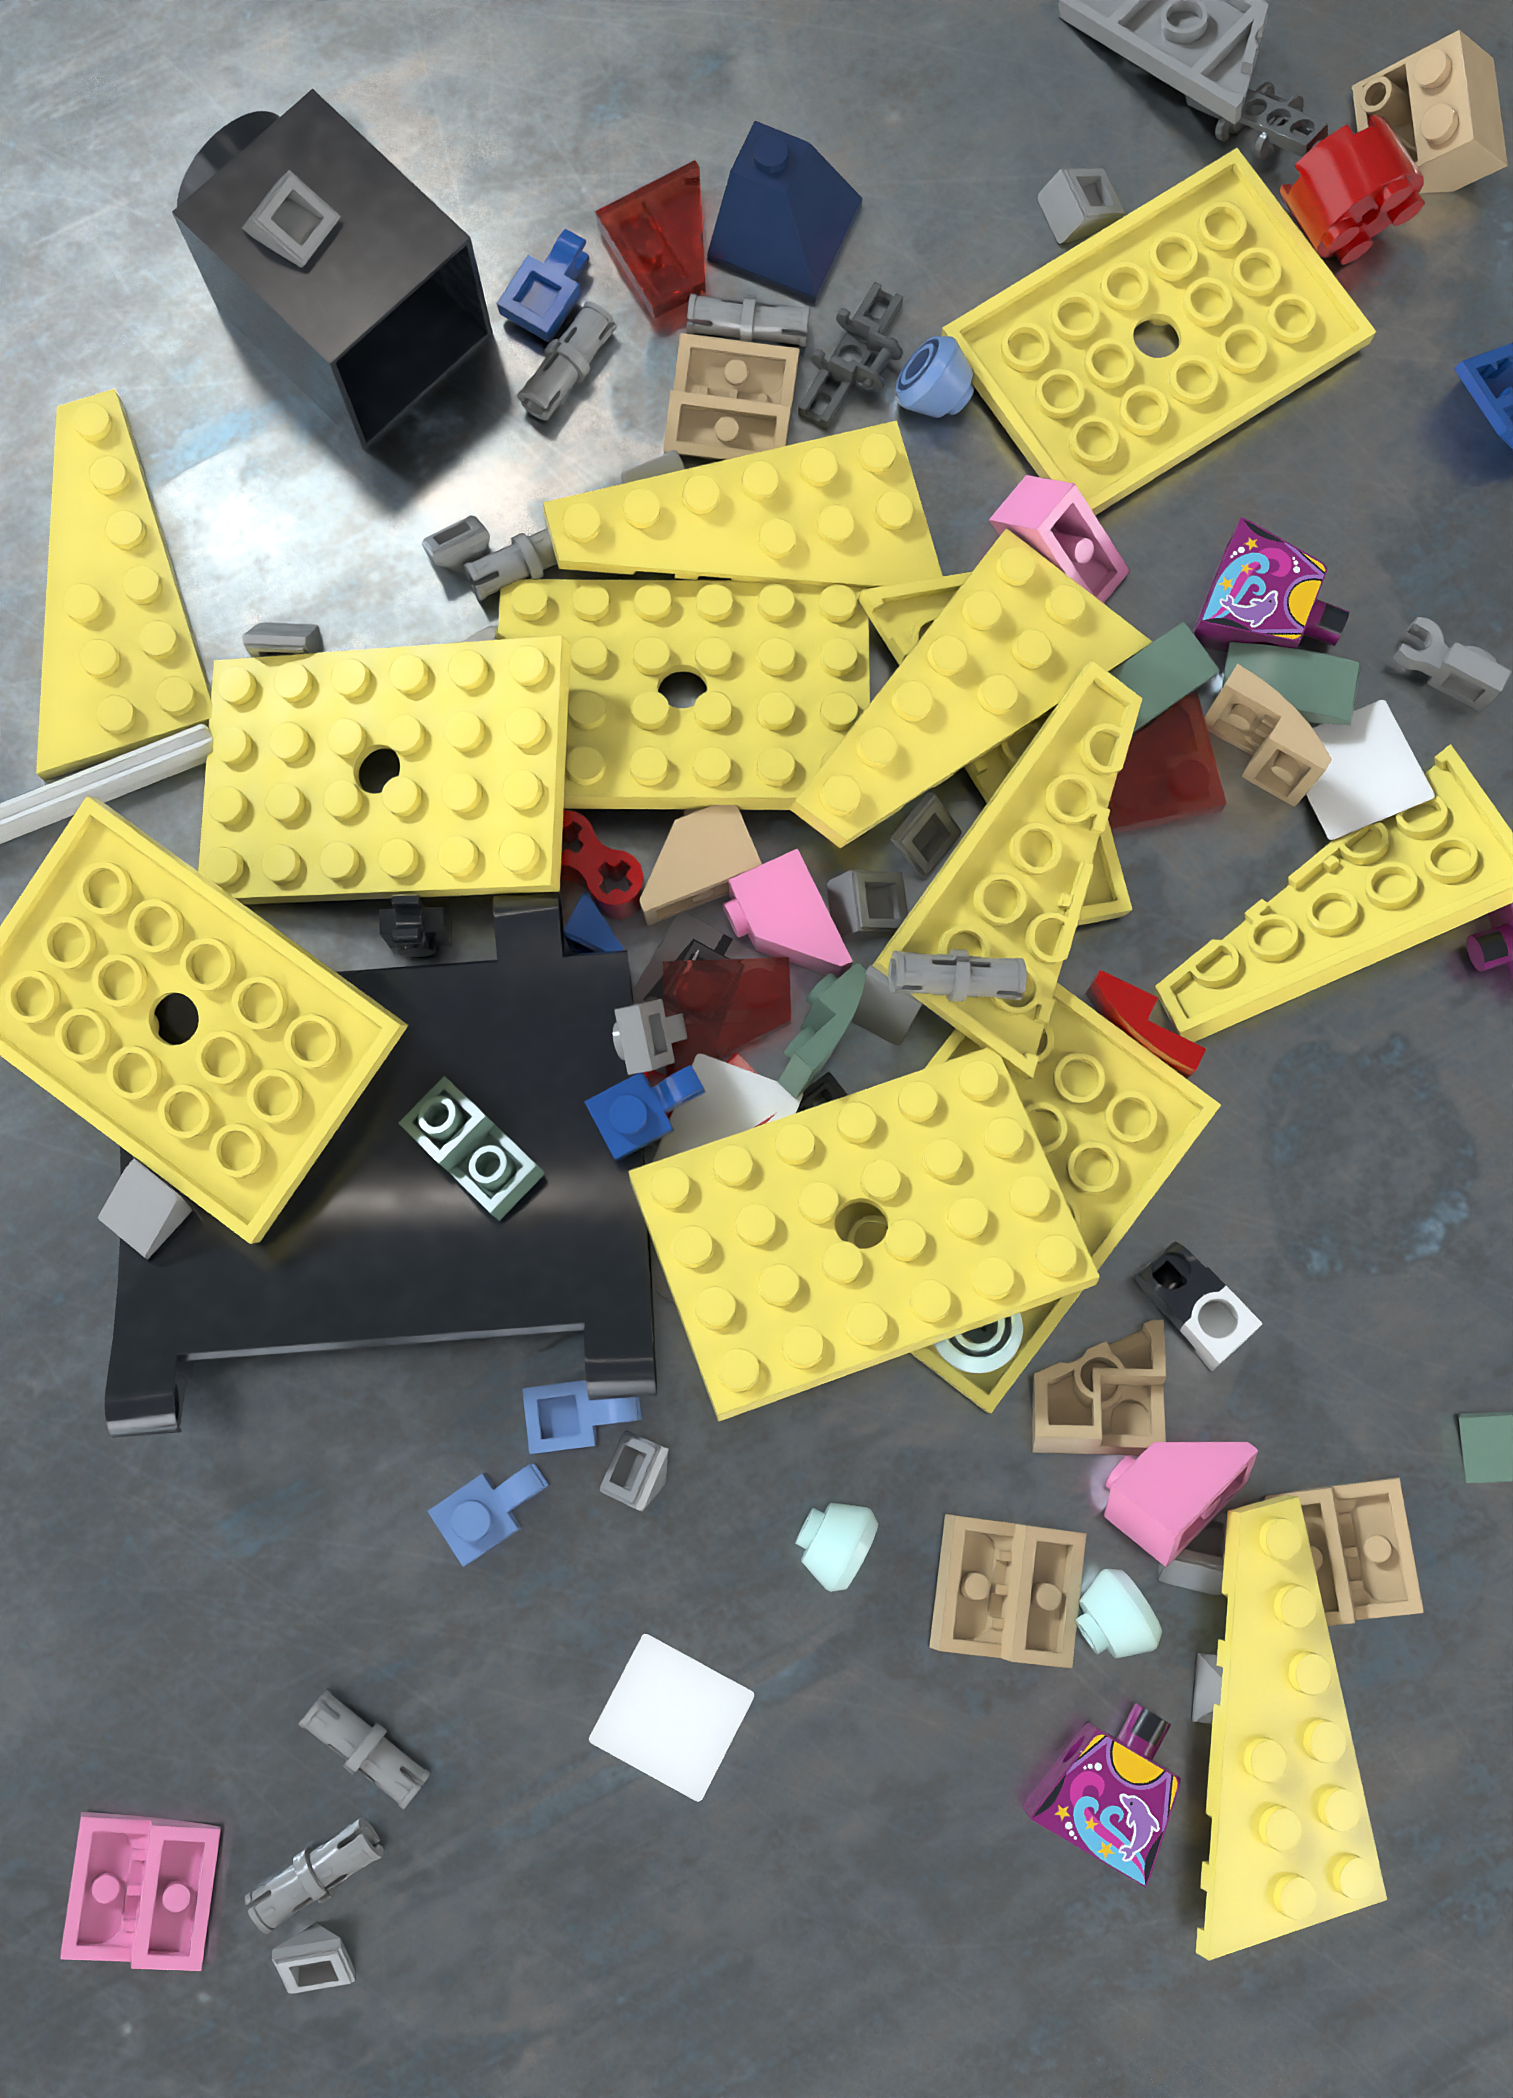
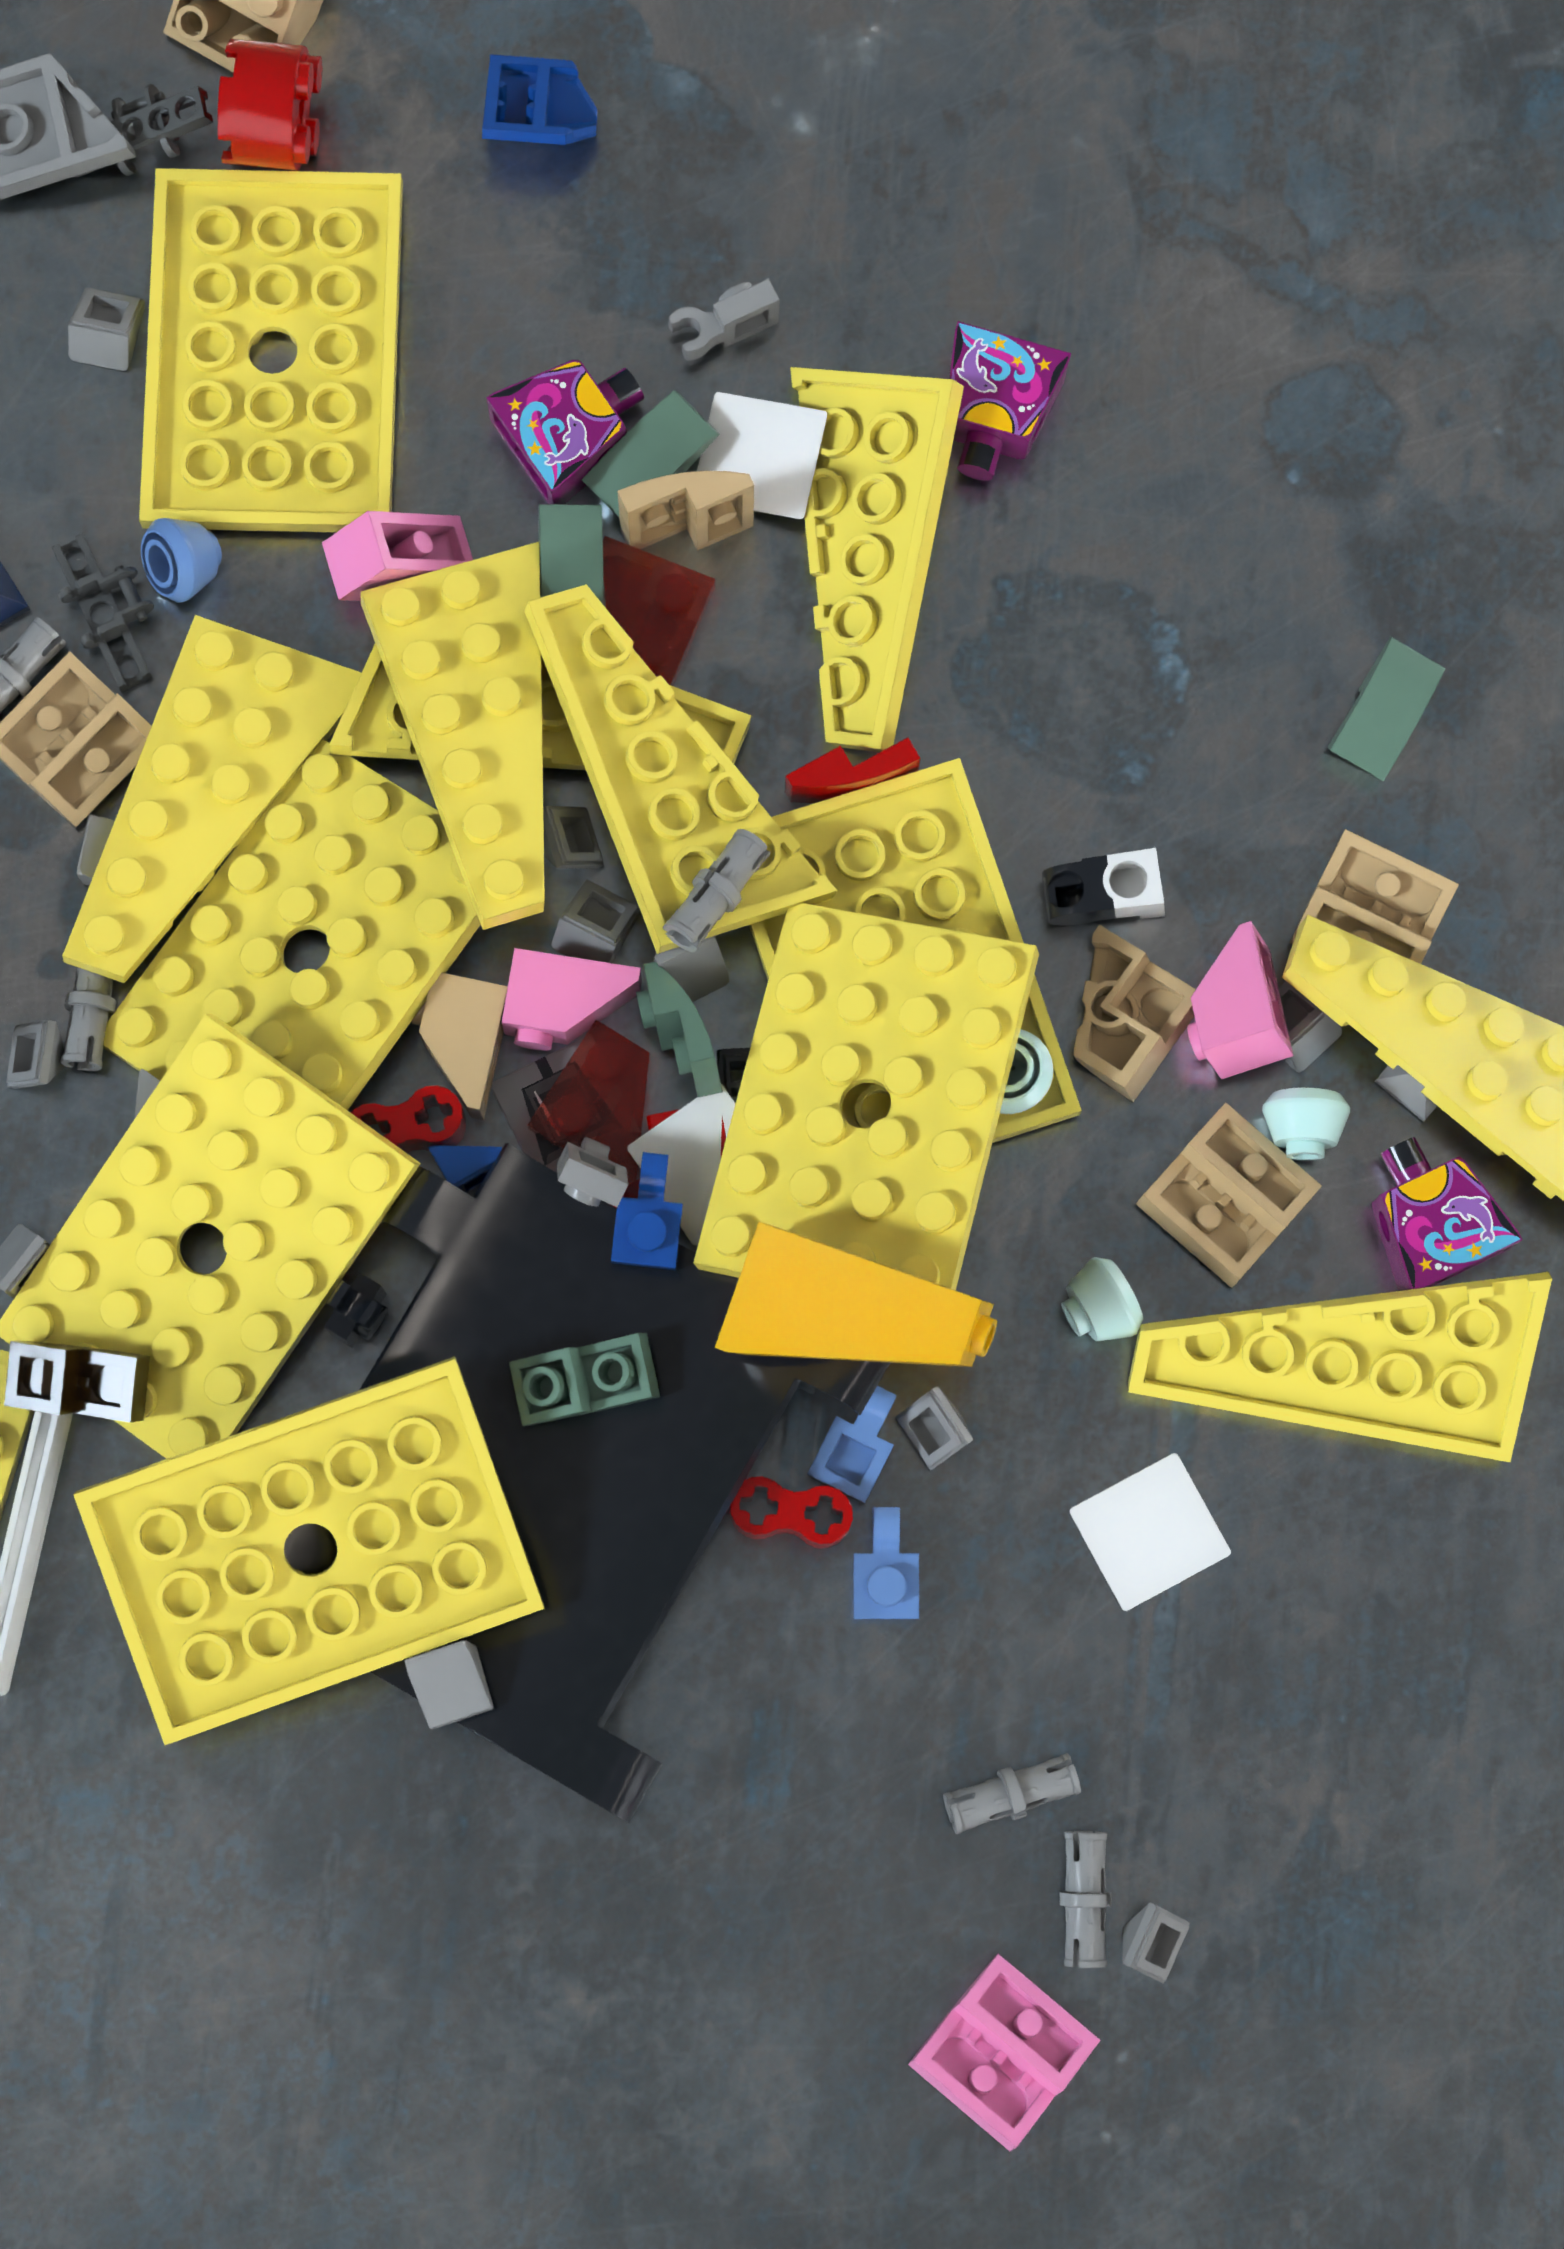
camera: 60 degrees left, 0 degrees up
none -> slope [4,1340,150,1423]
none -> yellow slope [715,1222,997,1367]
none -> red axle [730,1476,853,1549]
none -> light yellow wing [1128,1272,1552,1462]

